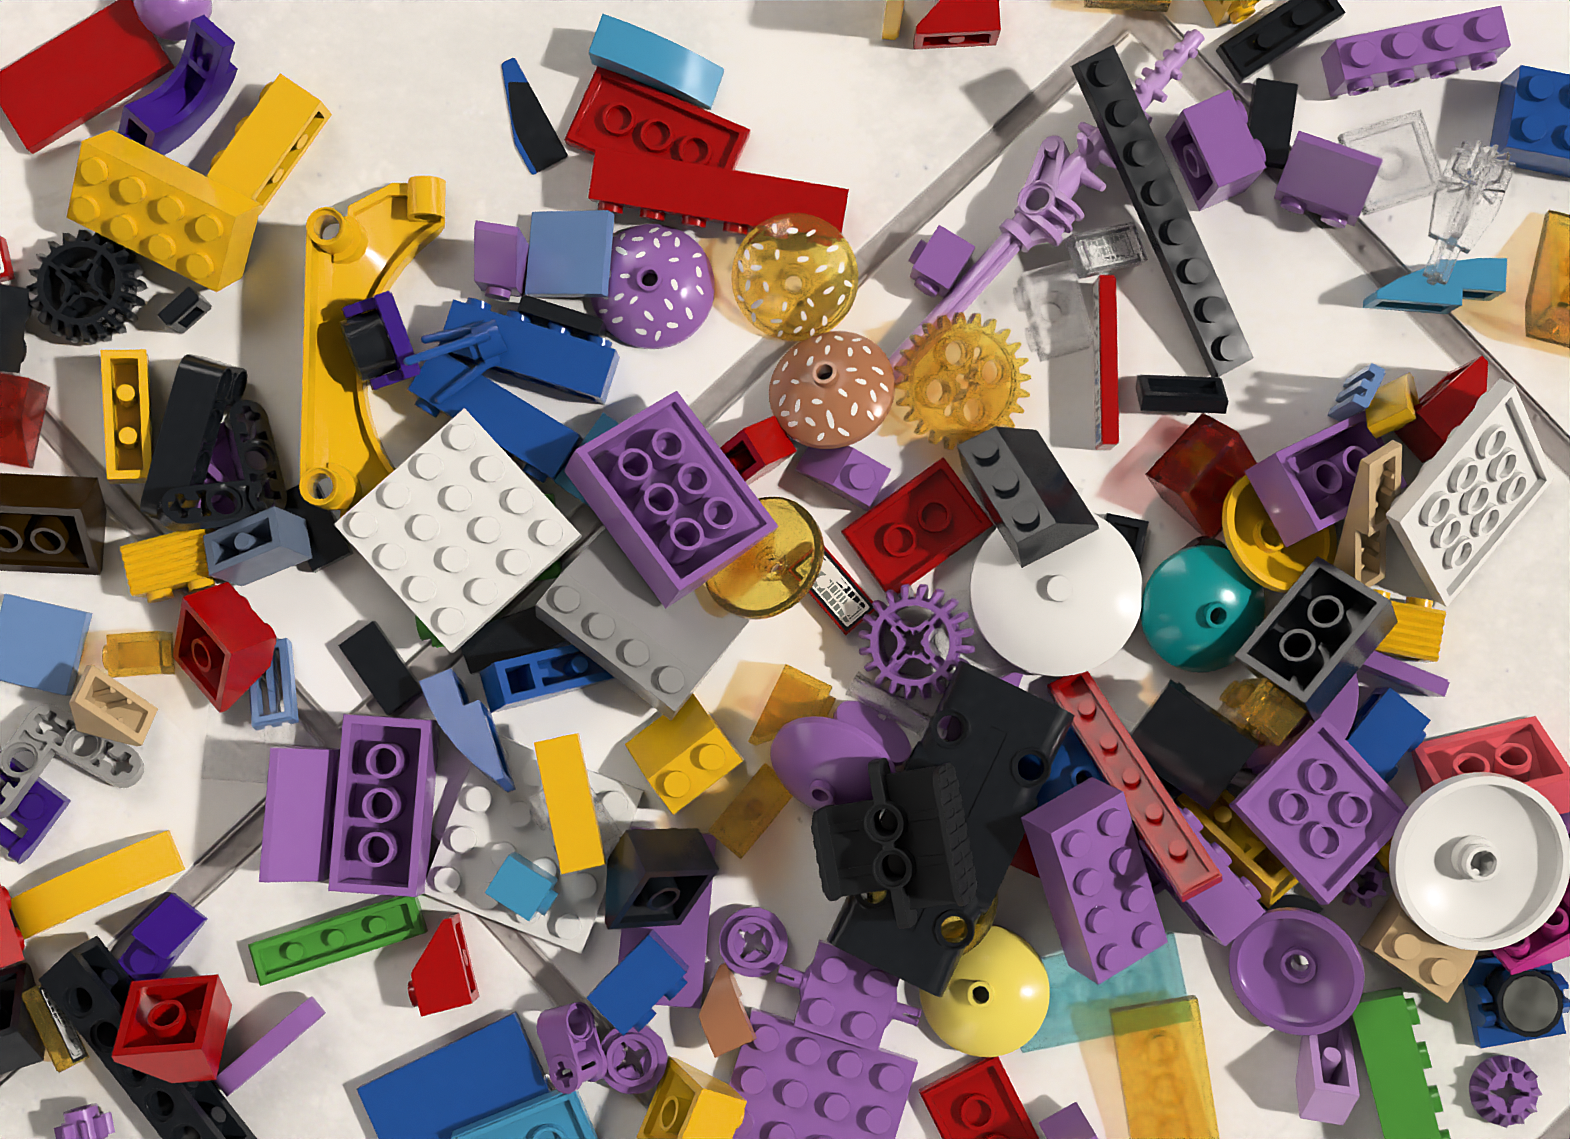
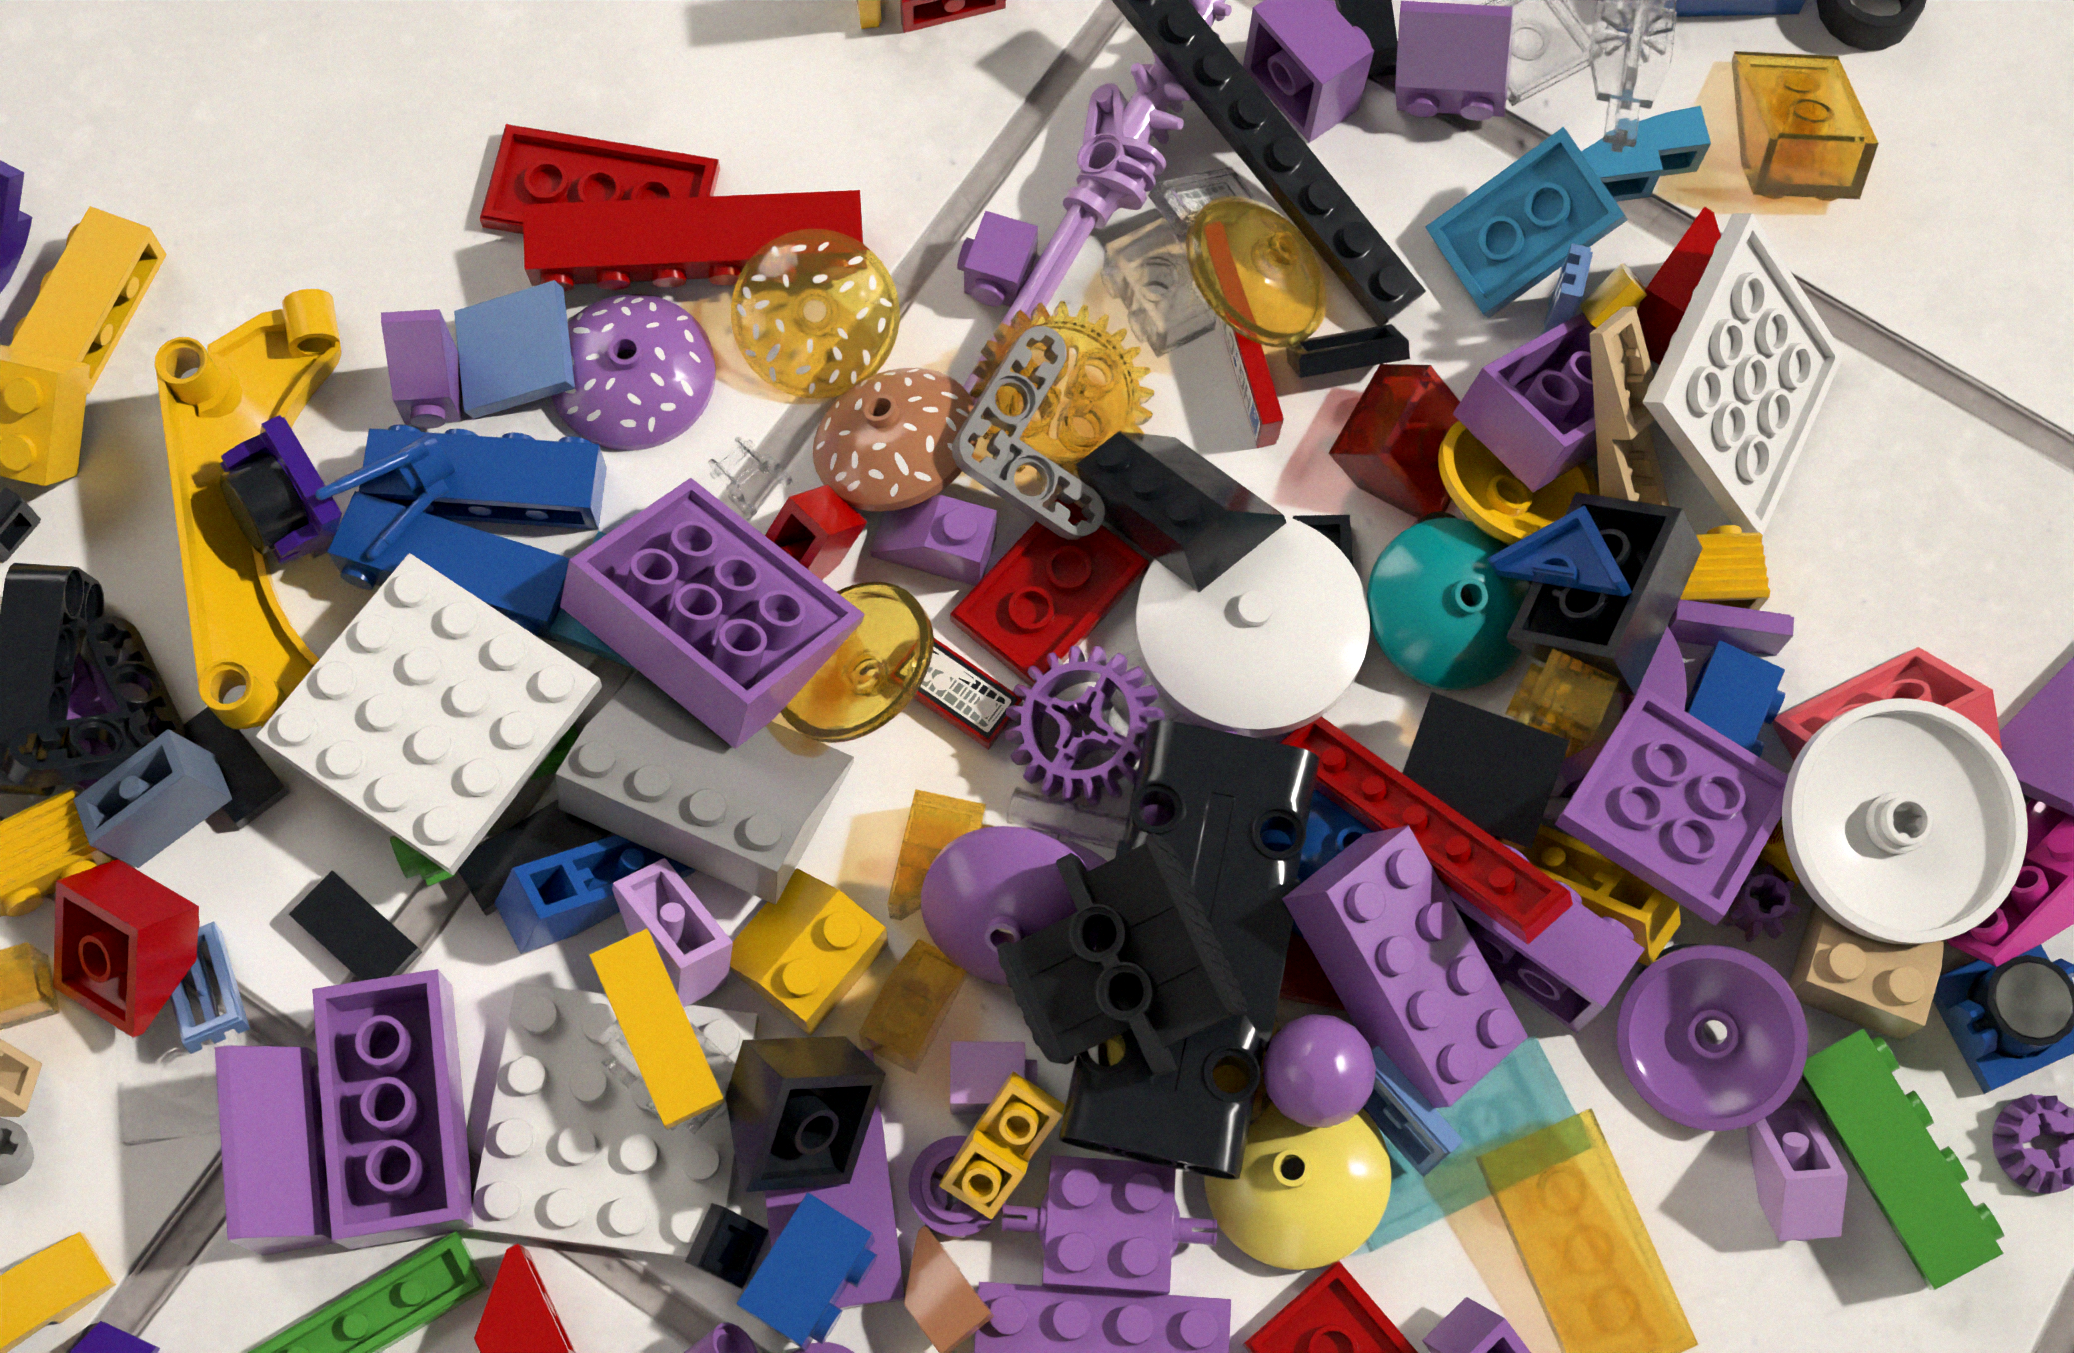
camera: 20 degrees left, 15 degrees down
slope [419,668,516,793] -> none
dark azure brick [485,852,559,921] -> none
black sticker [502,58,568,175] -> none
black tile [517,295,607,339] -> none
dark azure slope [588,14,724,110] -> none
none -> lavender slope [612,858,733,1008]
none -> black tile [685,1203,769,1289]
none -> clear piece [708,436,793,518]
none -> yellow slope [939,1071,1065,1220]
none -> lavender brick [950,1041,1037,1114]
none -> light grey beam [952,326,1105,540]
none -> clear yellow dish [1186,196,1327,348]
none -> medium lavender piece [1263,1014,1376,1128]
none -> medium blue tile [1363,1046,1464,1177]
none -> dark azure plate [1425,126,1628,318]
none -> blue tile [1487,505,1632,597]

